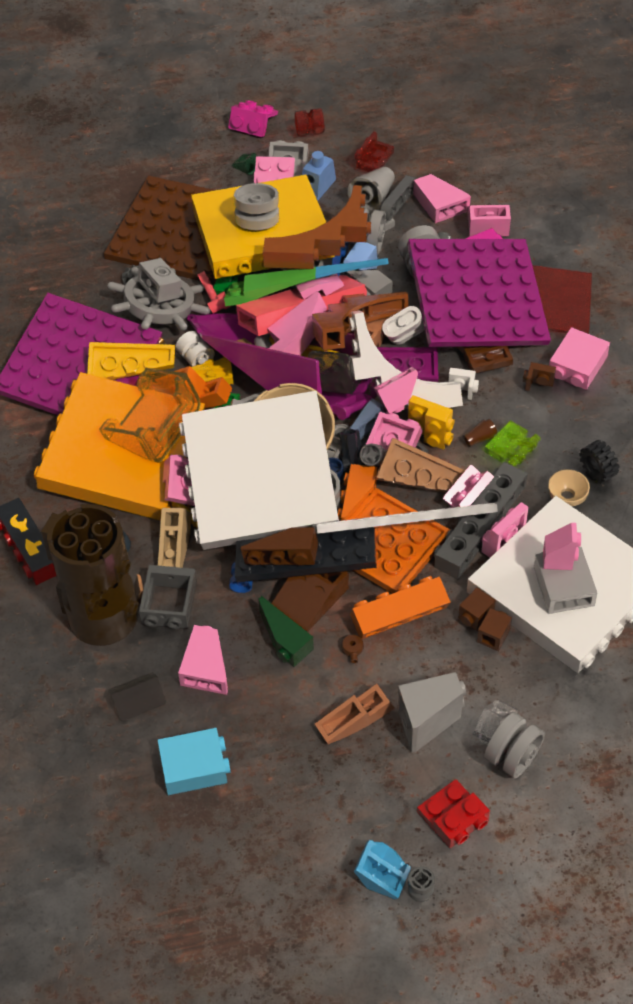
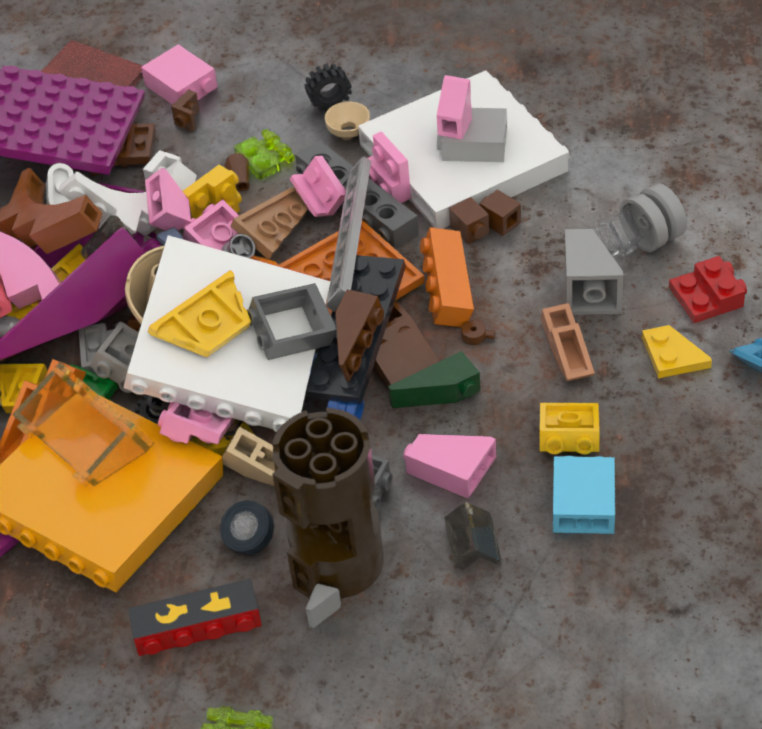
camera: 70 degrees left, 5 degrees down
none -> yellow wing [148,270,251,357]
none -> dark grey window [247,283,337,360]
none -> light grey slope [306,584,341,628]
none -> yellow plate [540,403,600,455]
none -> yellow wing [642,325,712,379]

